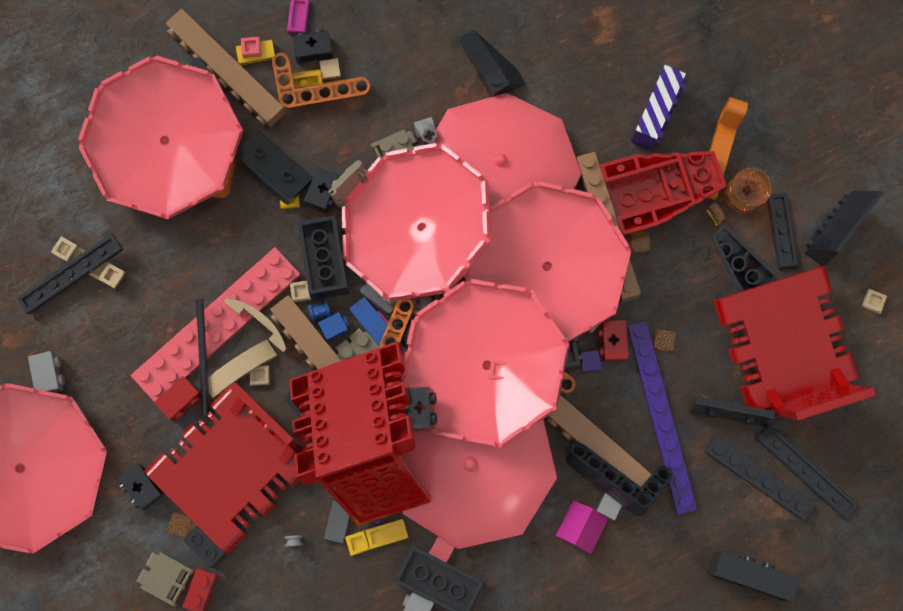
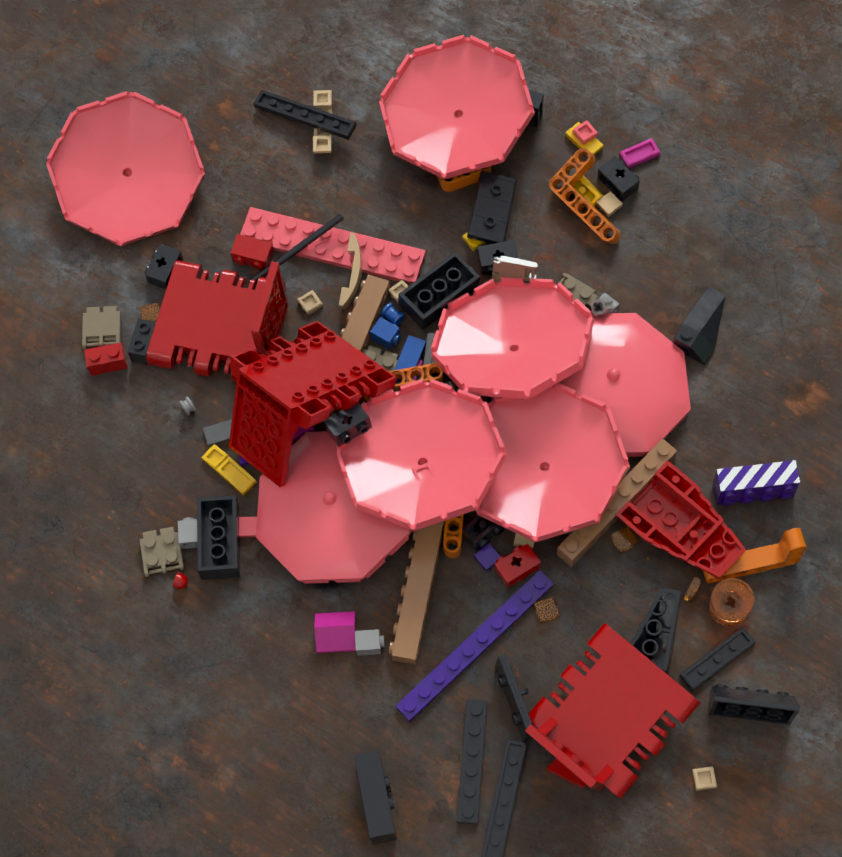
camera: 65 degrees right, 10 degrees down
light grey brick [28,351,65,393] -> none
medium nougat brick [165,8,286,128] -> none
tan slope [208,340,278,399] -> none
black beam [566,442,673,516] -> none

